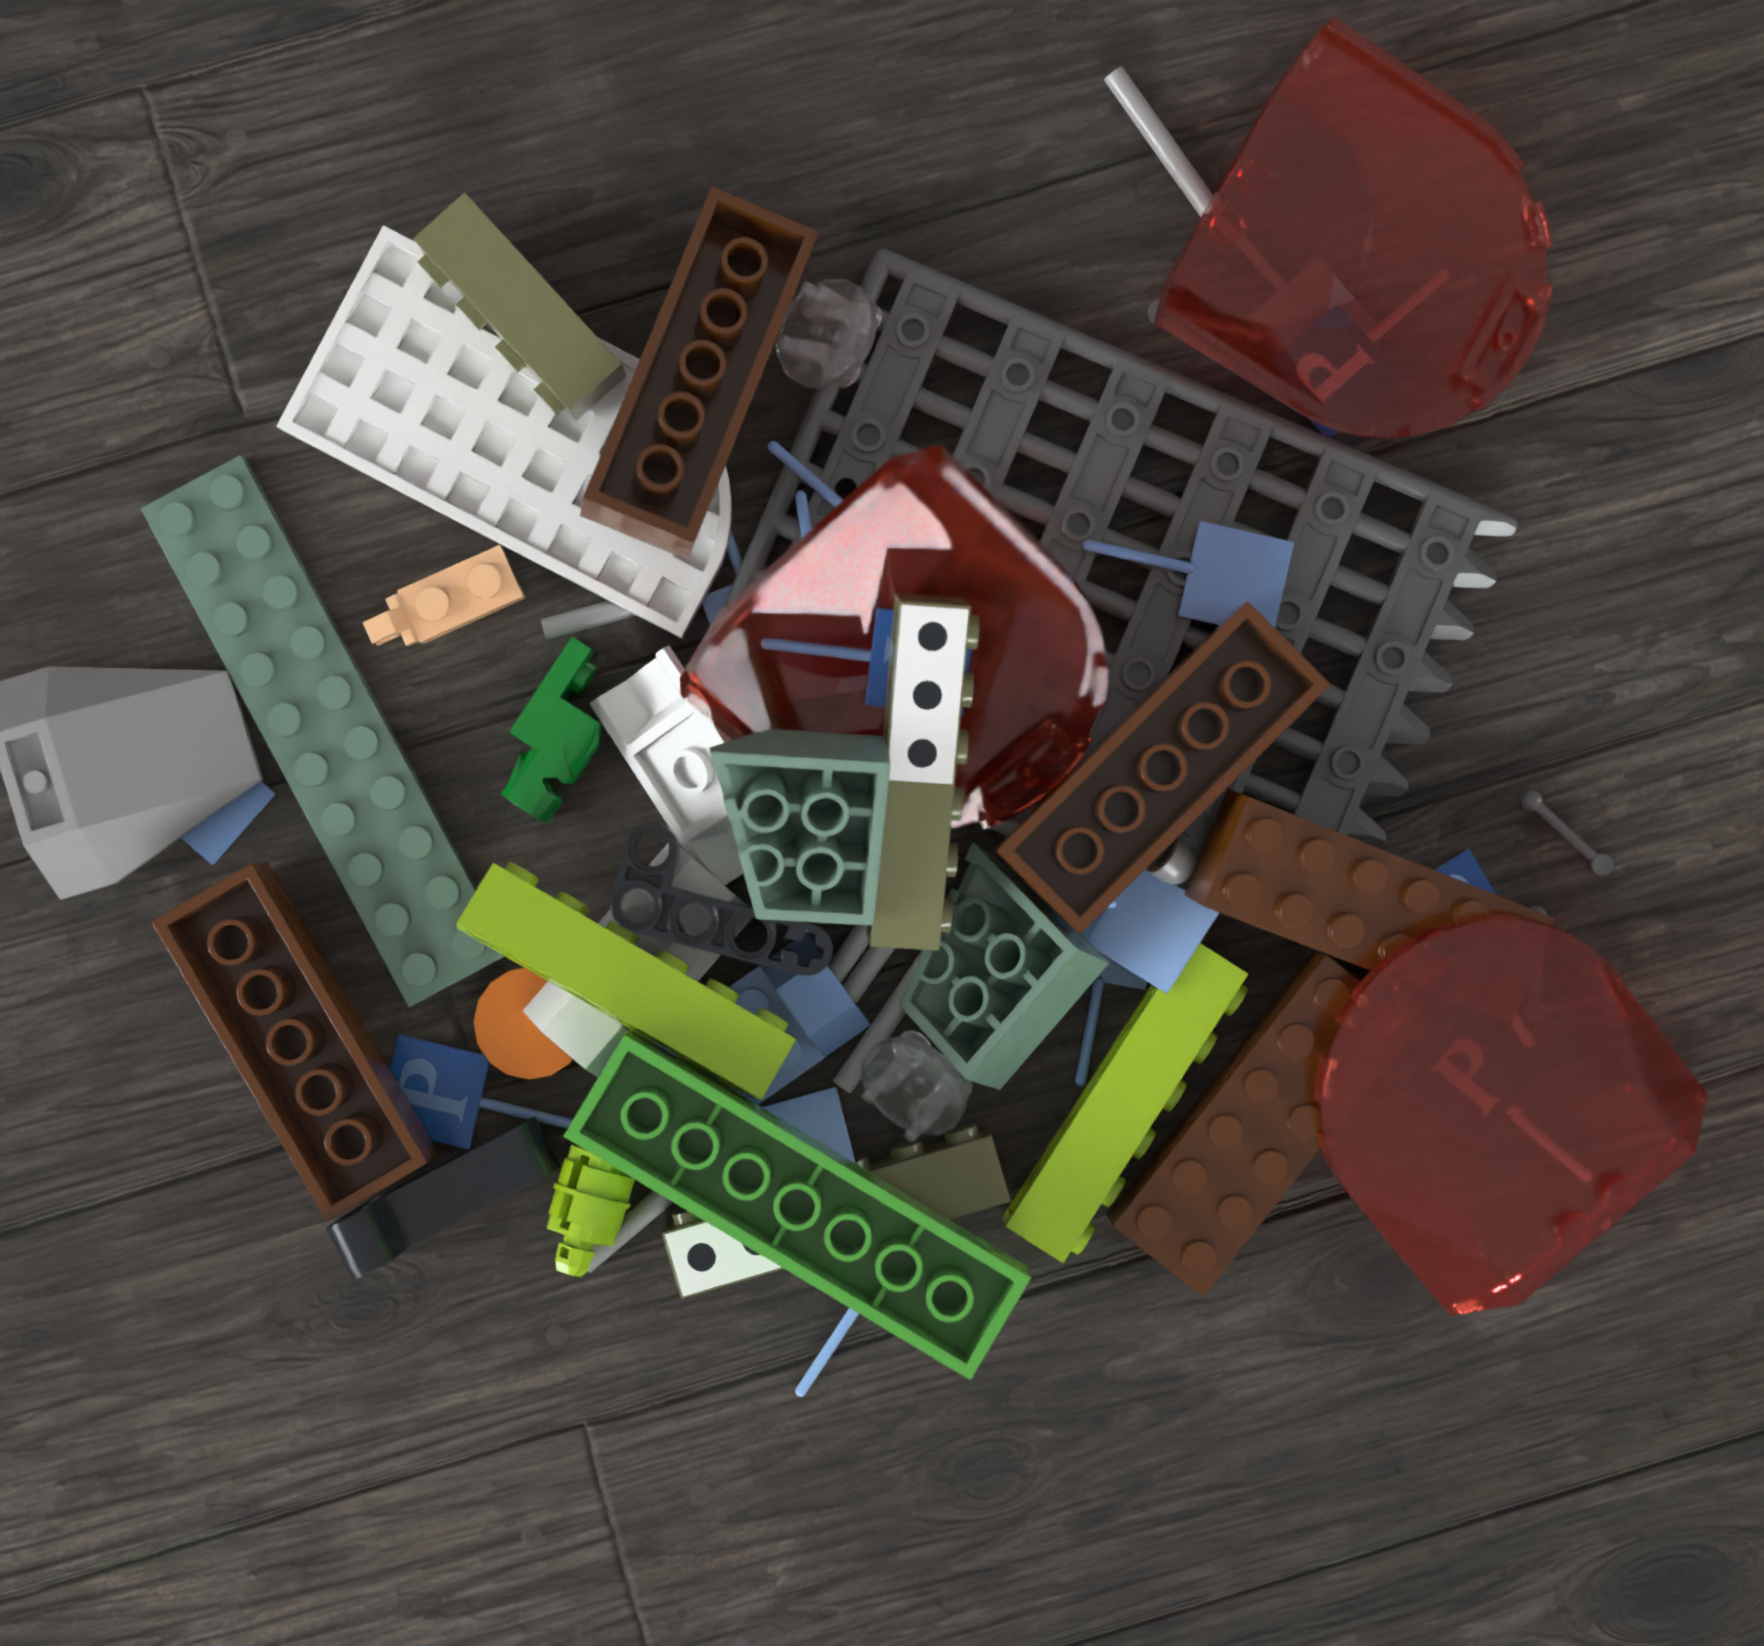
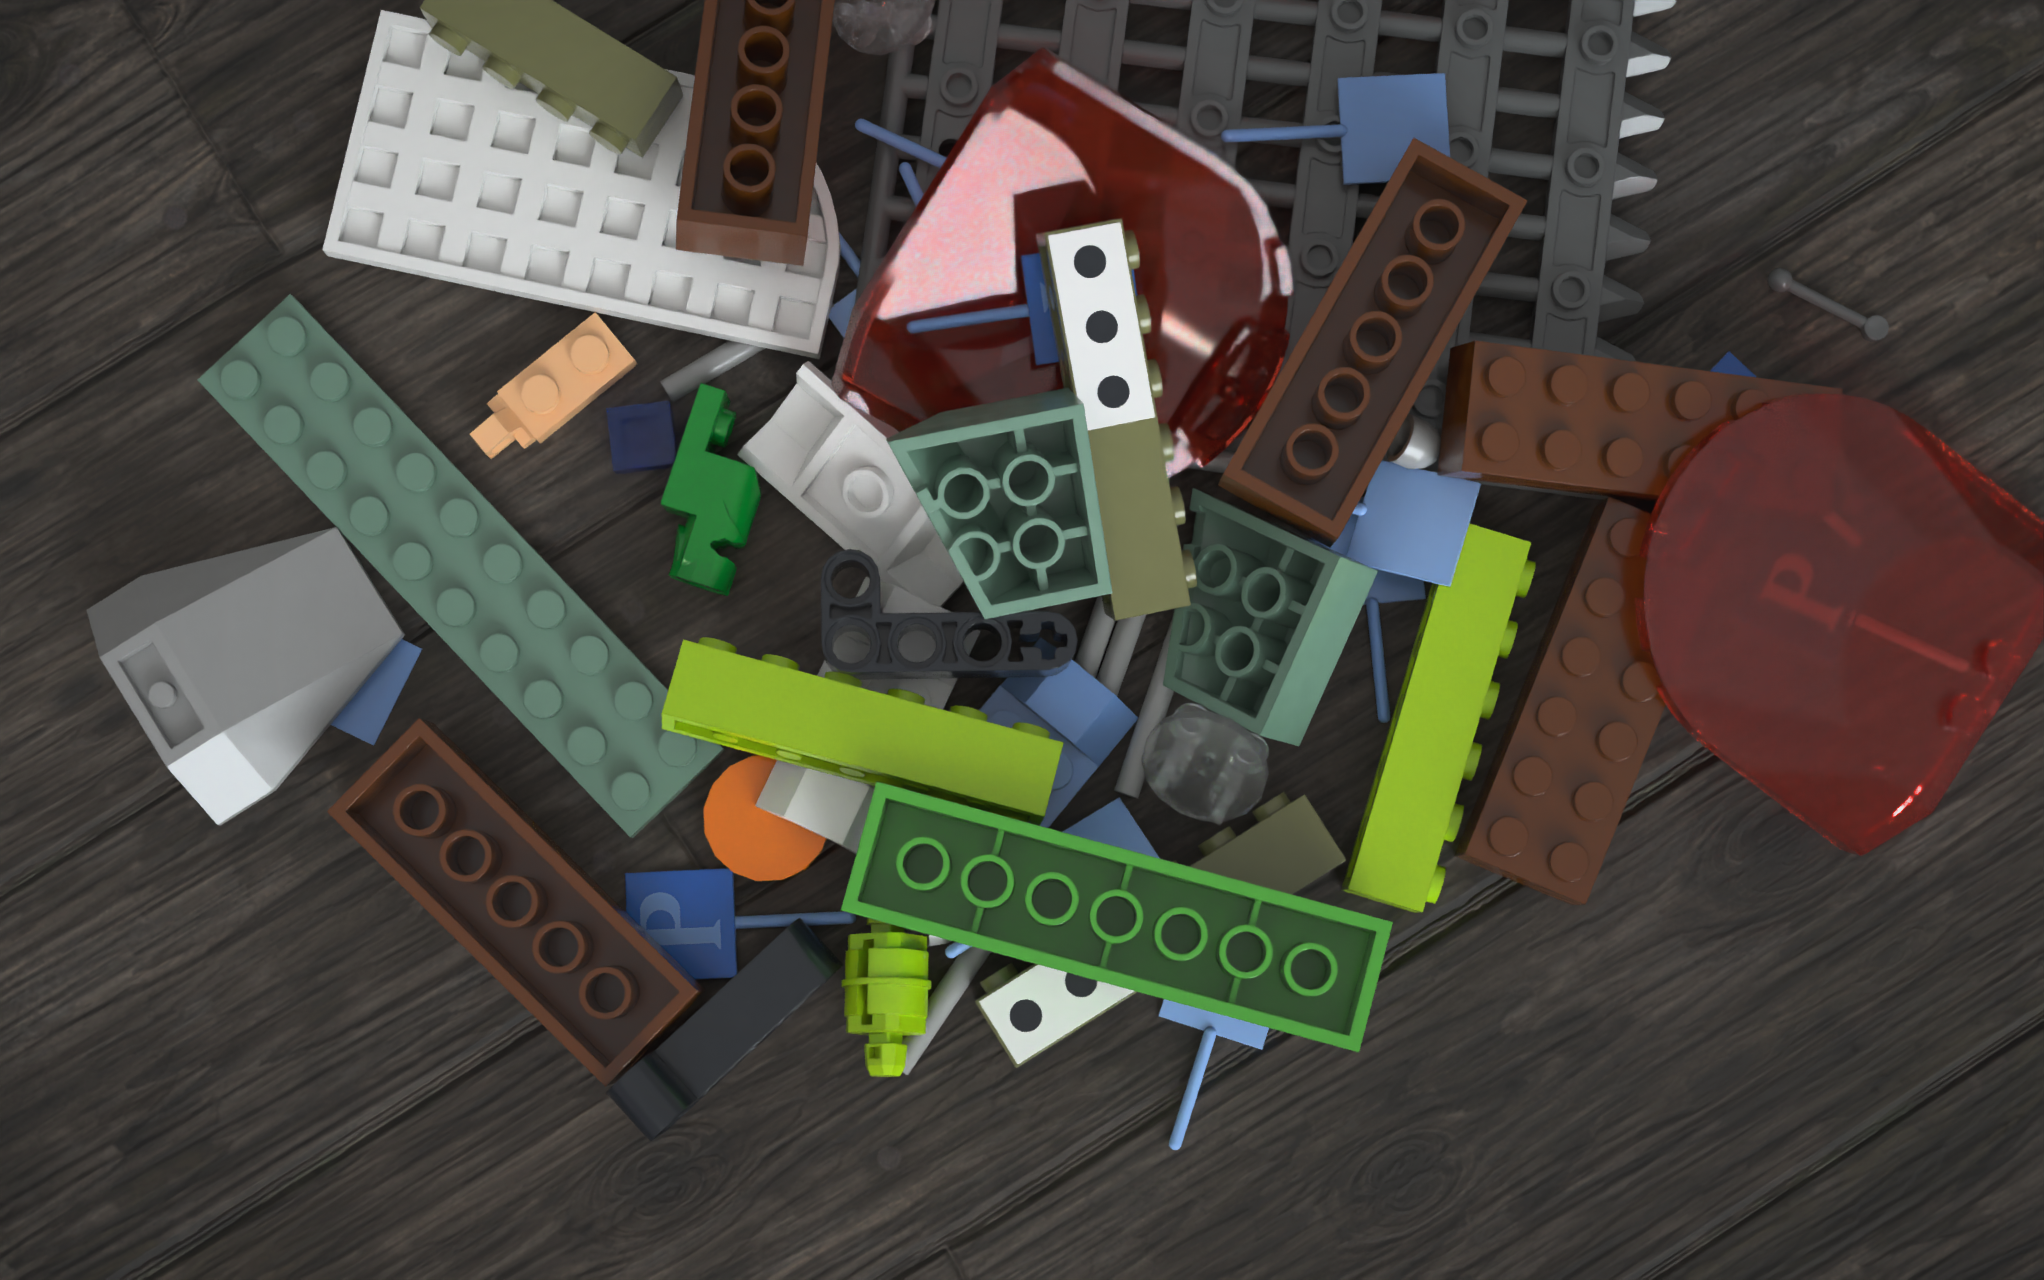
camera: 20 degrees left, 5 degrees down
none -> clear blue plate [606,401,678,474]

